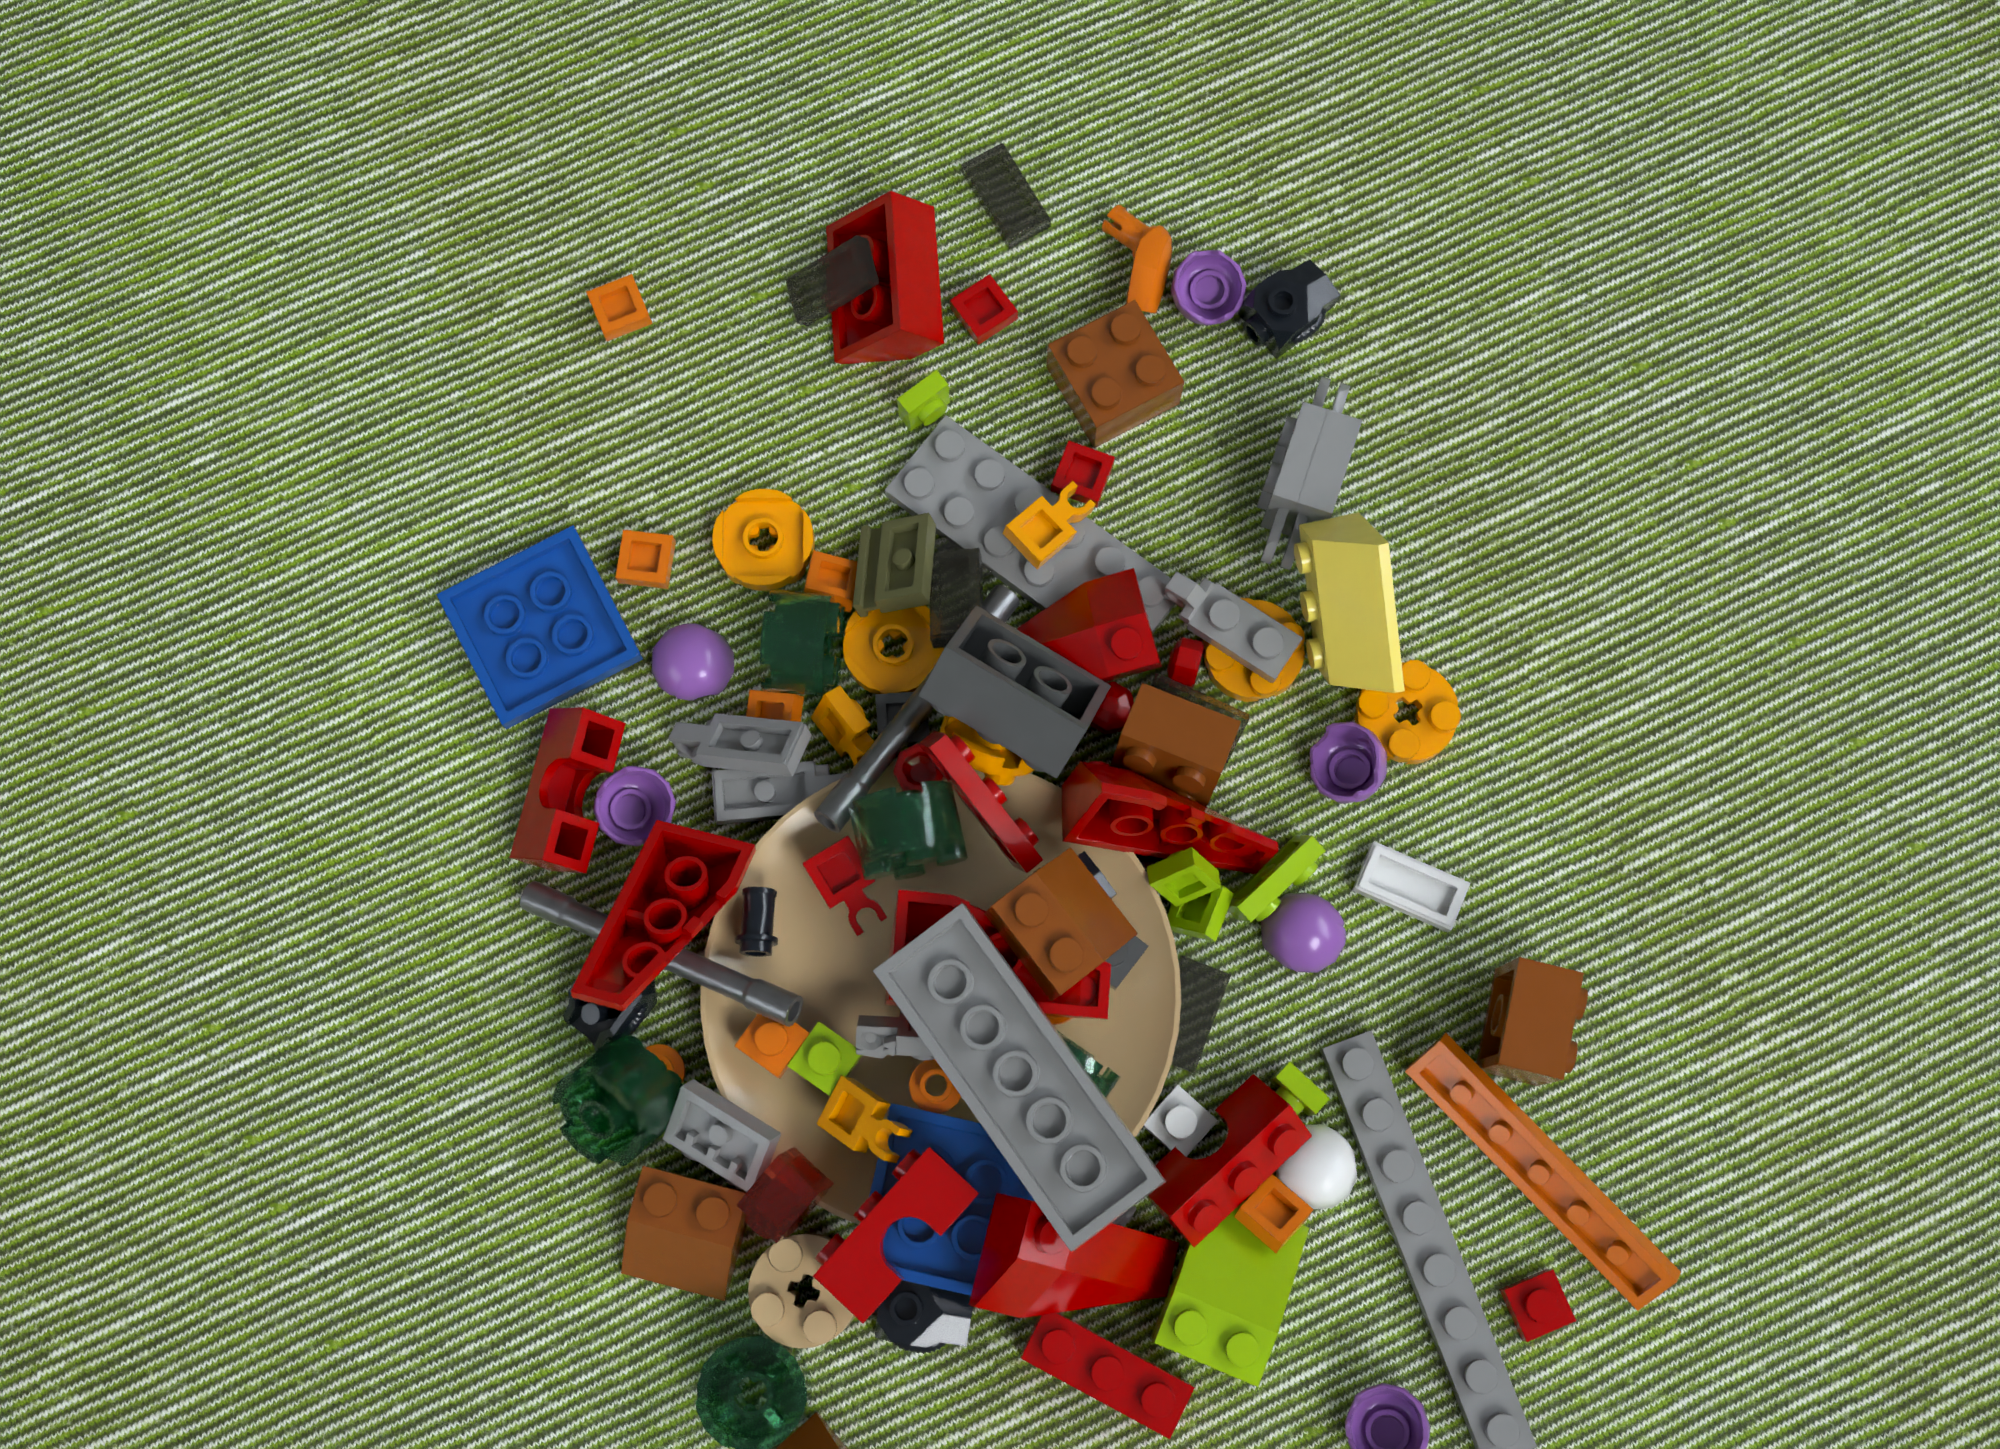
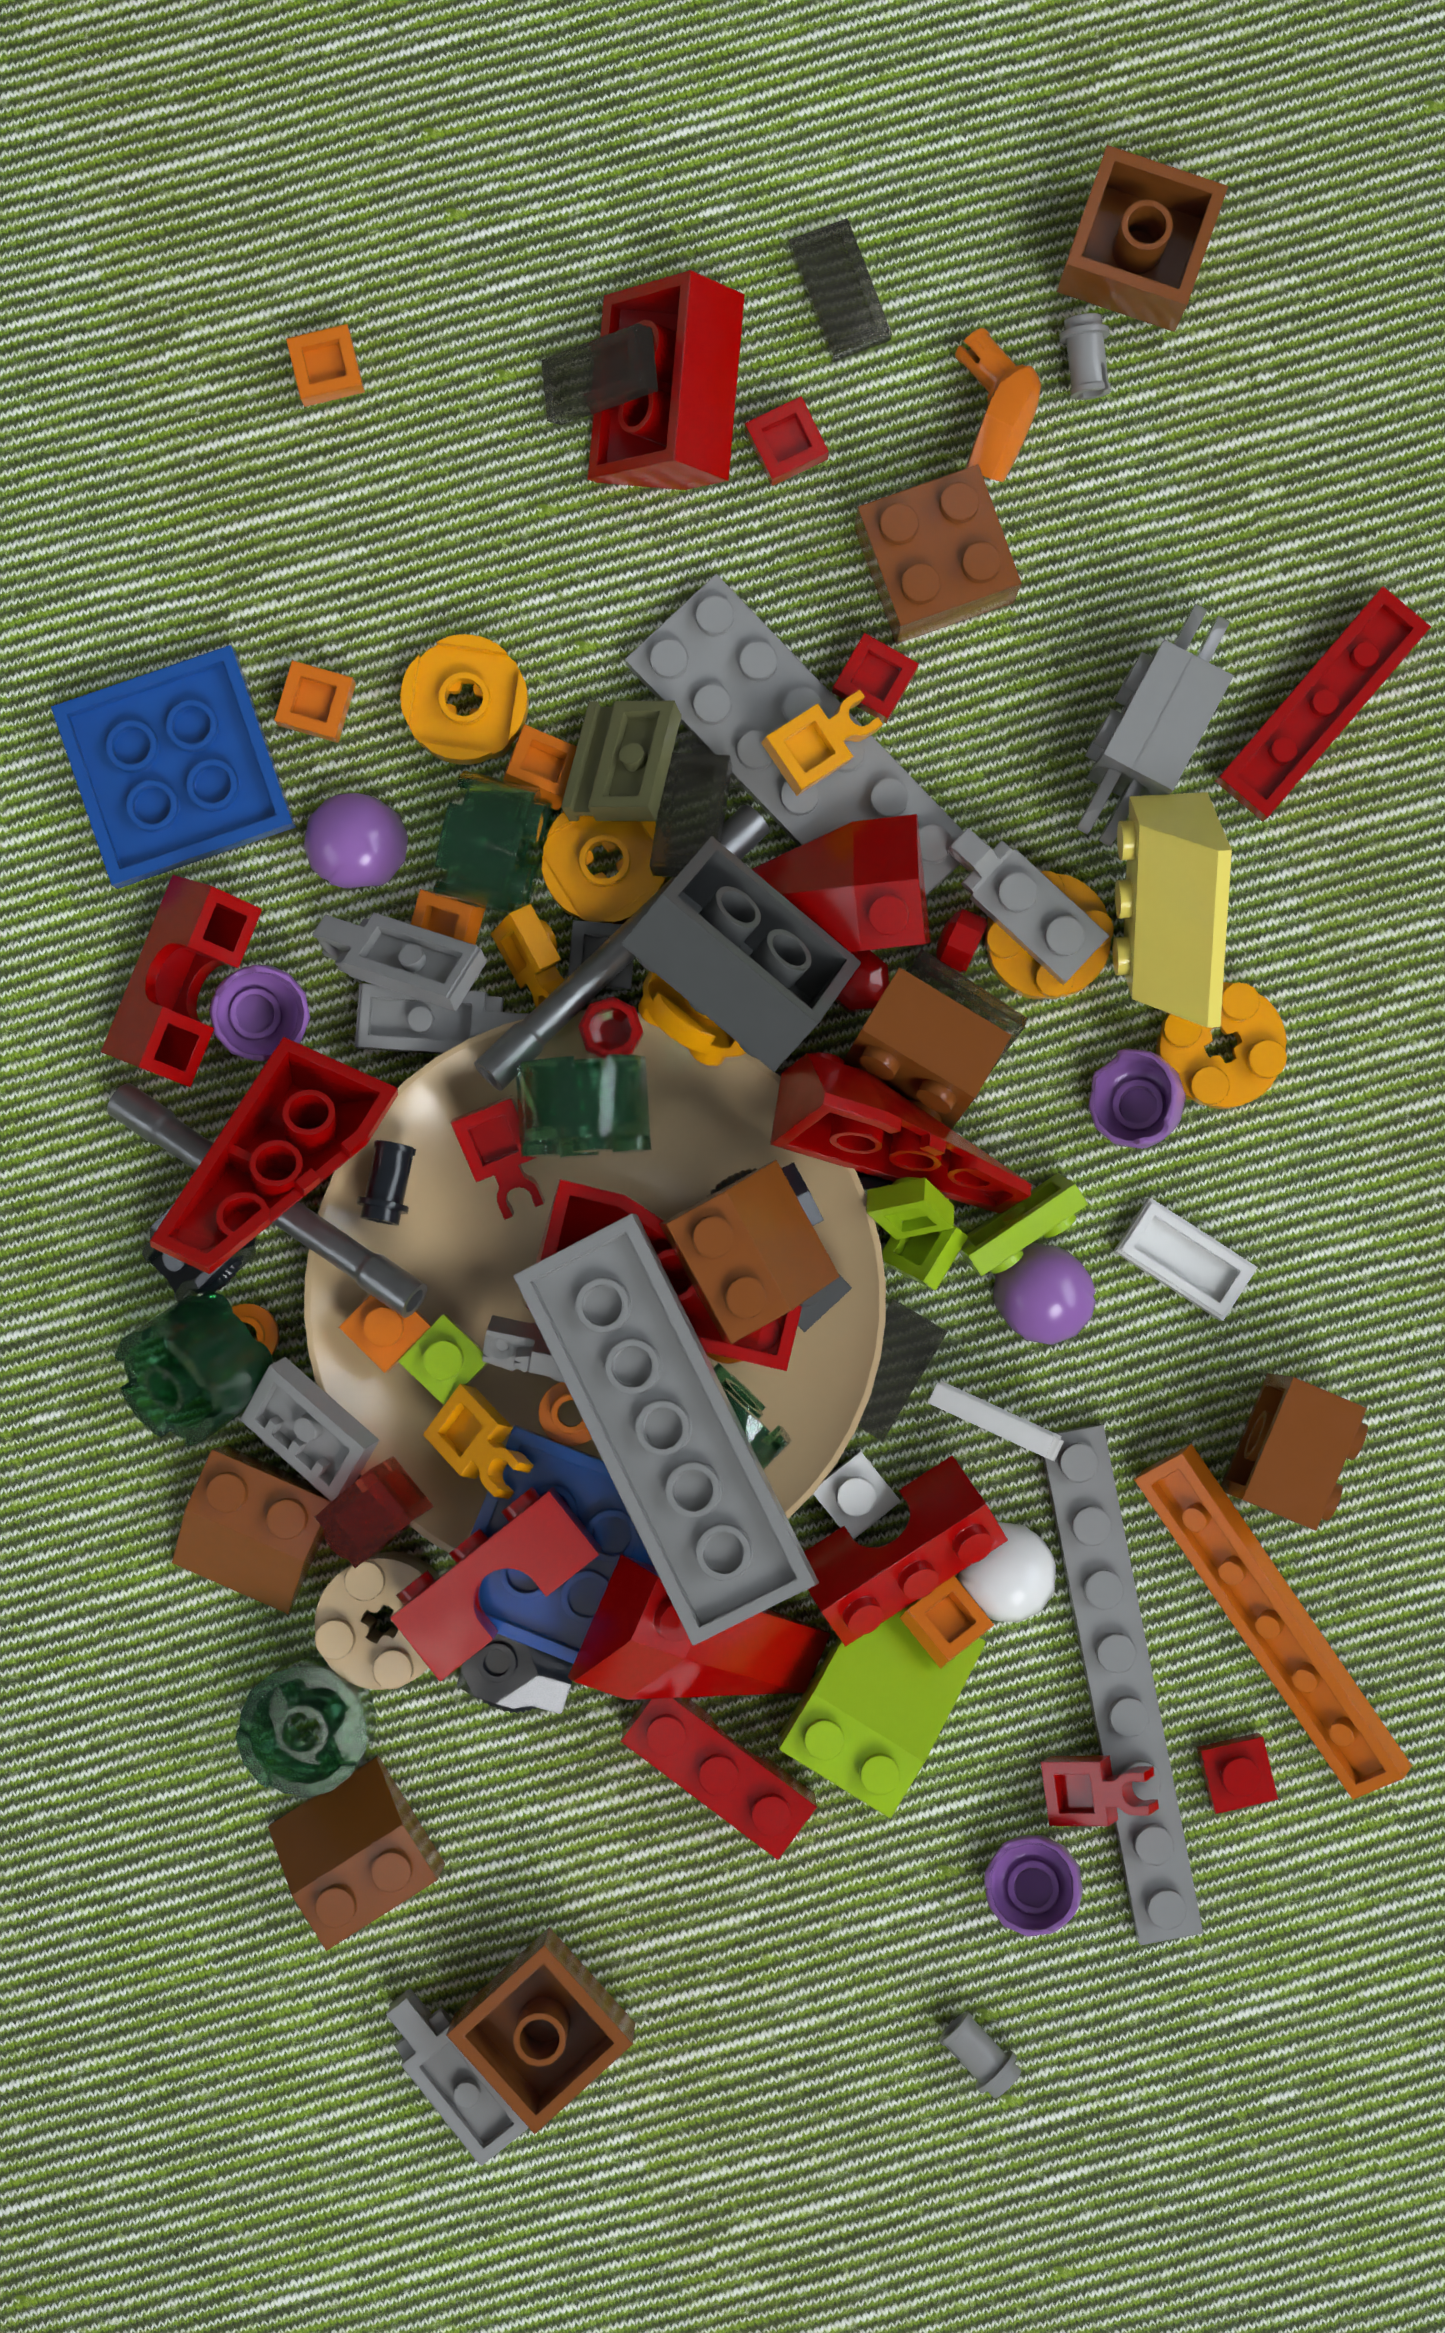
camera: 10 degrees right, 10 degrees up
lime plate [897,370,950,431] -> none
red plate [919,731,1043,873] -> none
medium lavender hair [1171,250,1247,326] -> none
black hand [1238,259,1341,359] -> none
lime plate [1269,1061,1330,1117] -> none
none -> white tile [928,1381,1064,1462]
none -> plate [1041,1755,1159,1826]
none -> dark orange brick [1056,145,1228,332]
none -> light grey pin [1059,313,1111,400]
none -> red plate [1215,586,1431,822]

